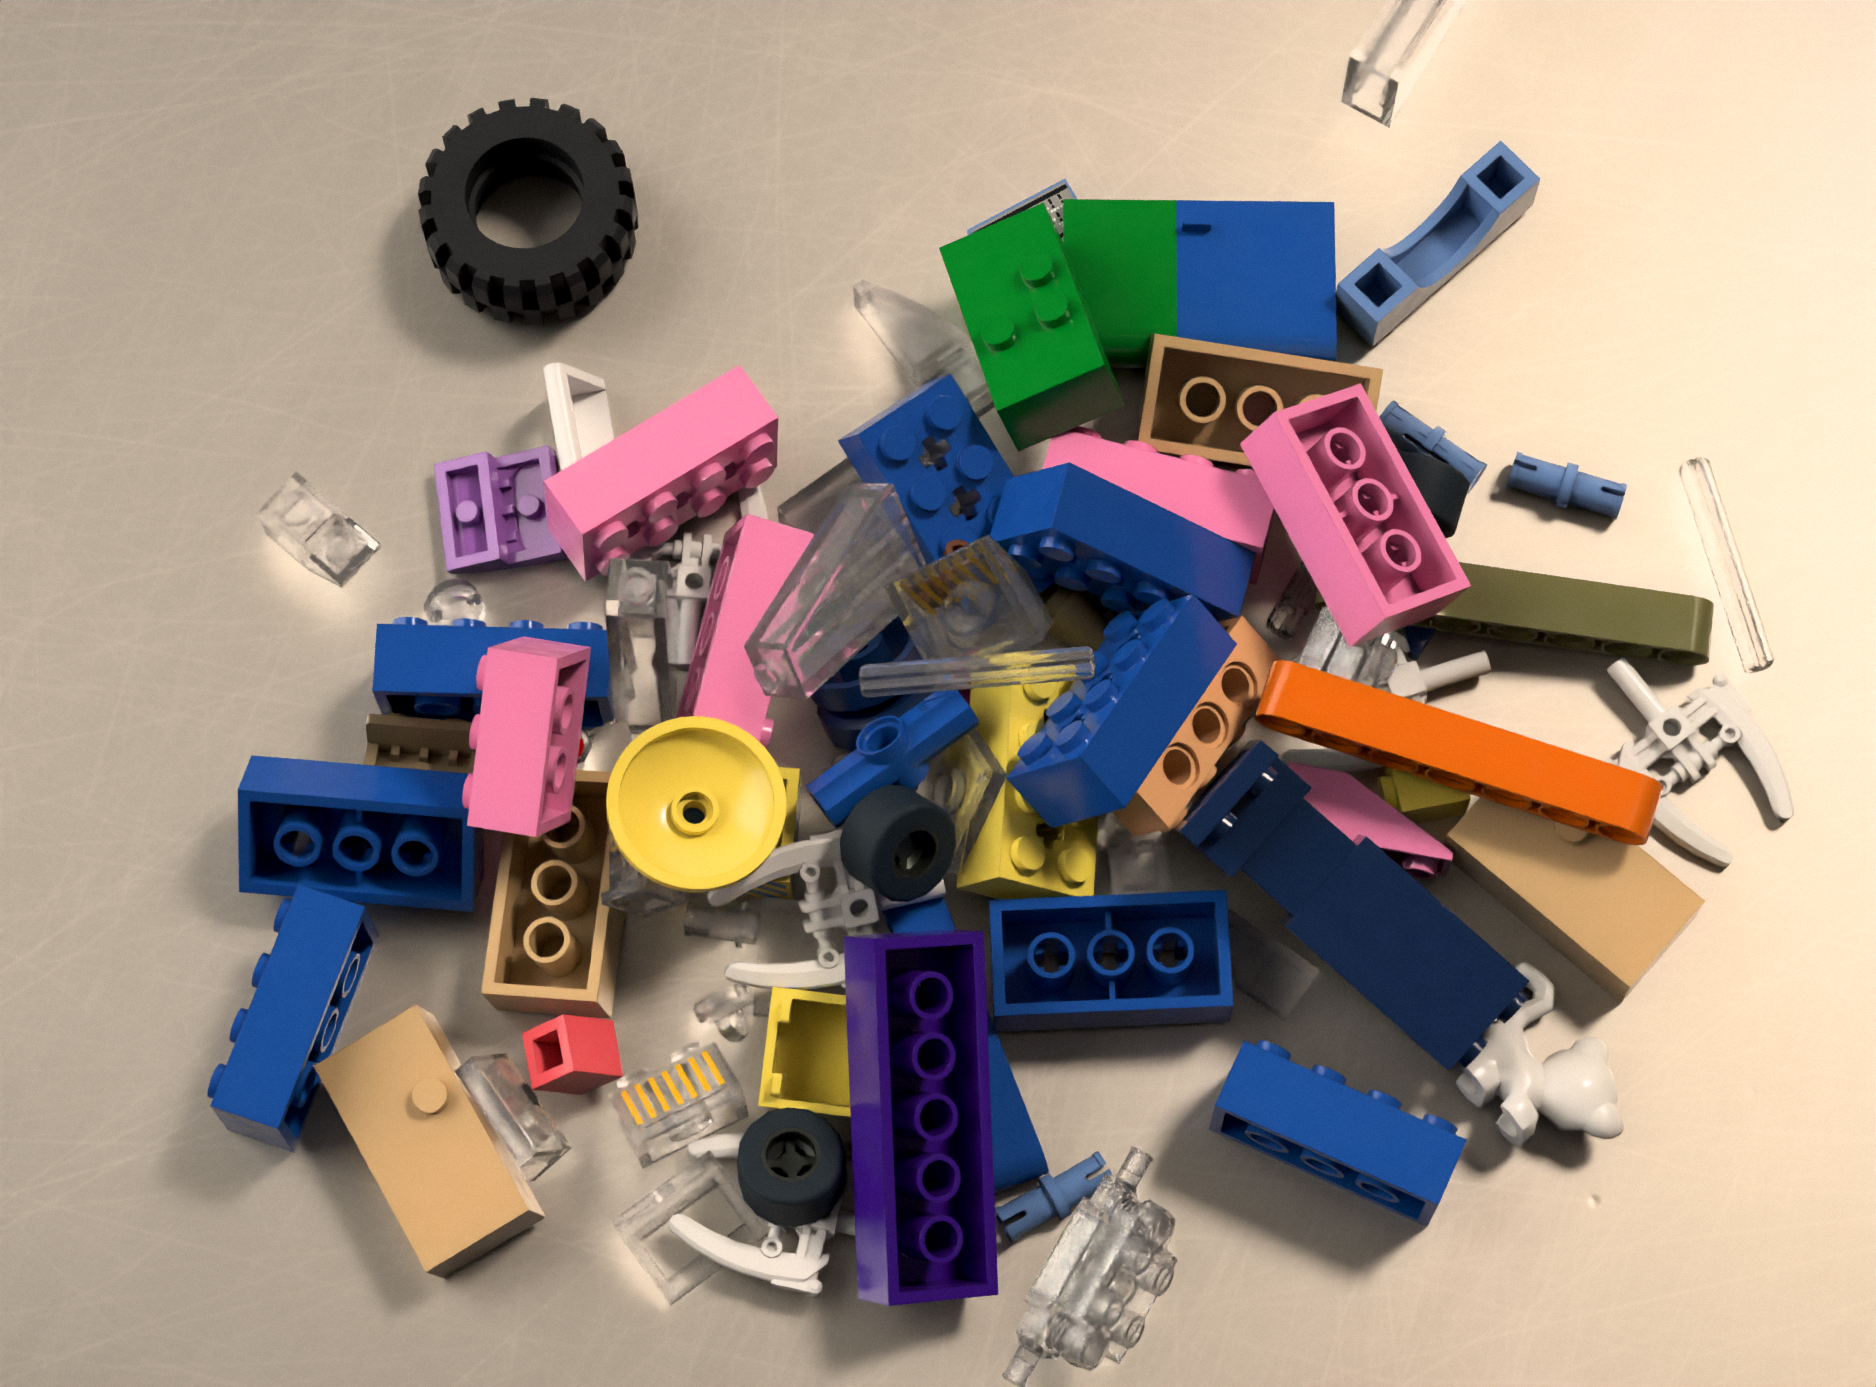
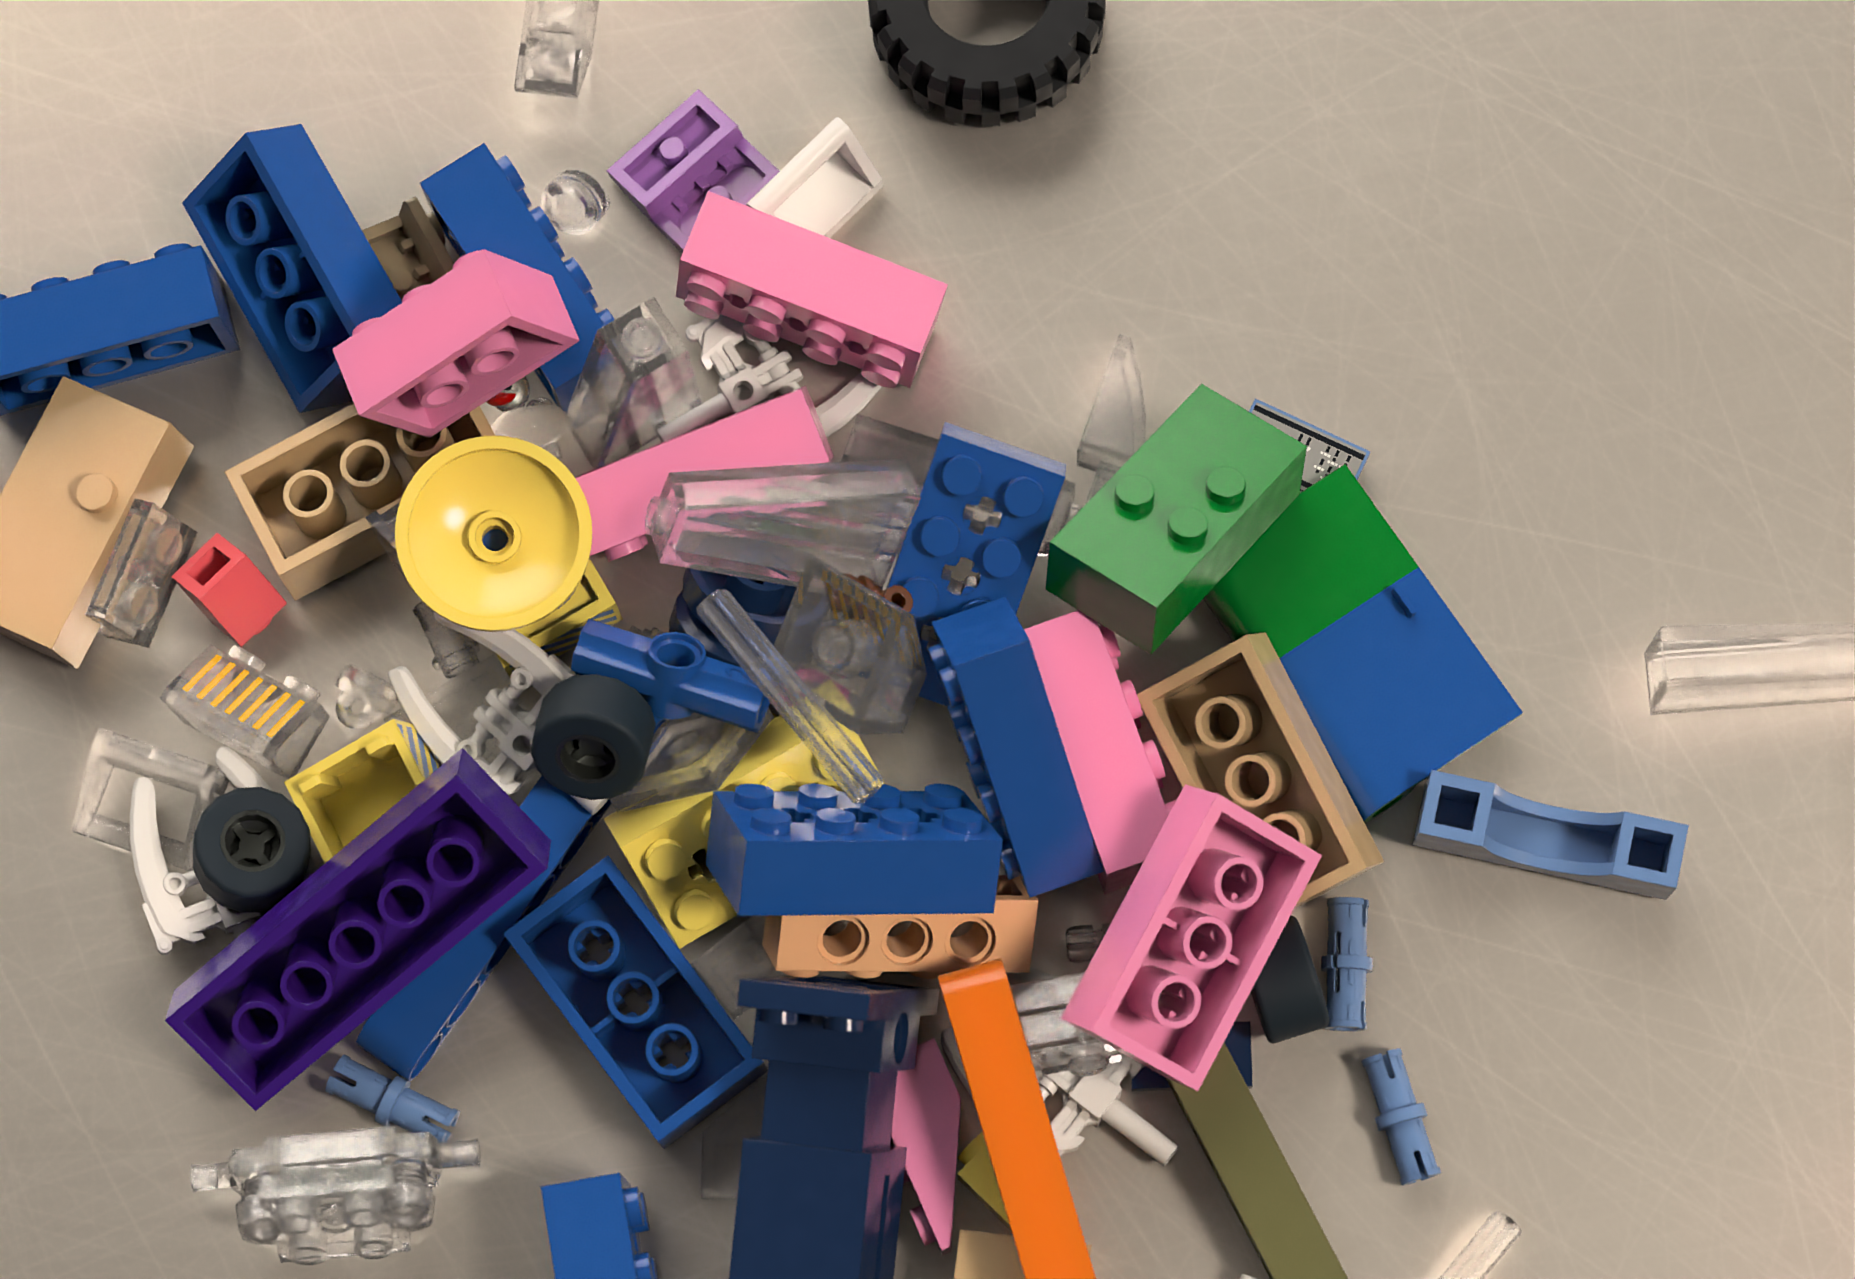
camera: 60 degrees right, 5 degrees up
dark tan cone [1035,586,1108,656] -> none

